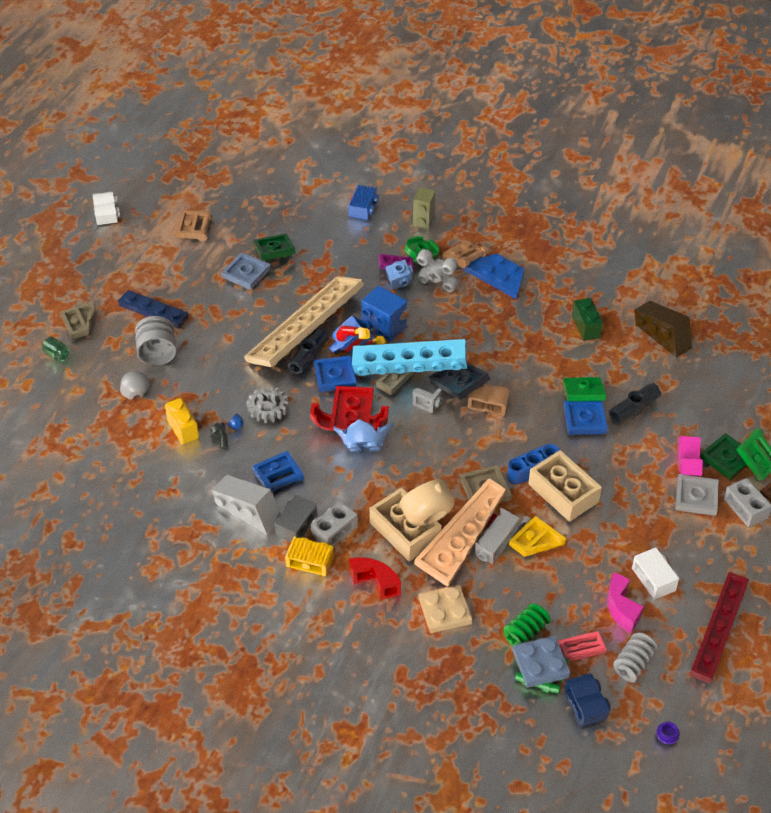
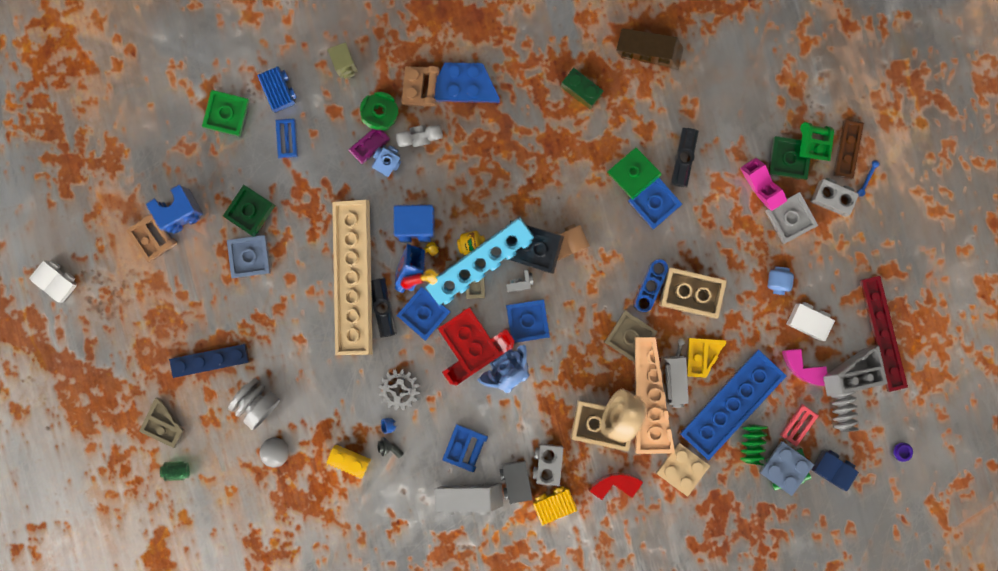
camera: 40 degrees left, 40 degrees up
none -> blue piece [146,185,203,234]
none -> green plate [202,90,250,137]
none -> blue tile [276,119,298,159]
none -> blue plate [506,300,550,343]
none -> blue plate [679,349,787,460]
none -> medium blue head [767,267,794,295]
none -> light grey wedge [823,346,888,396]

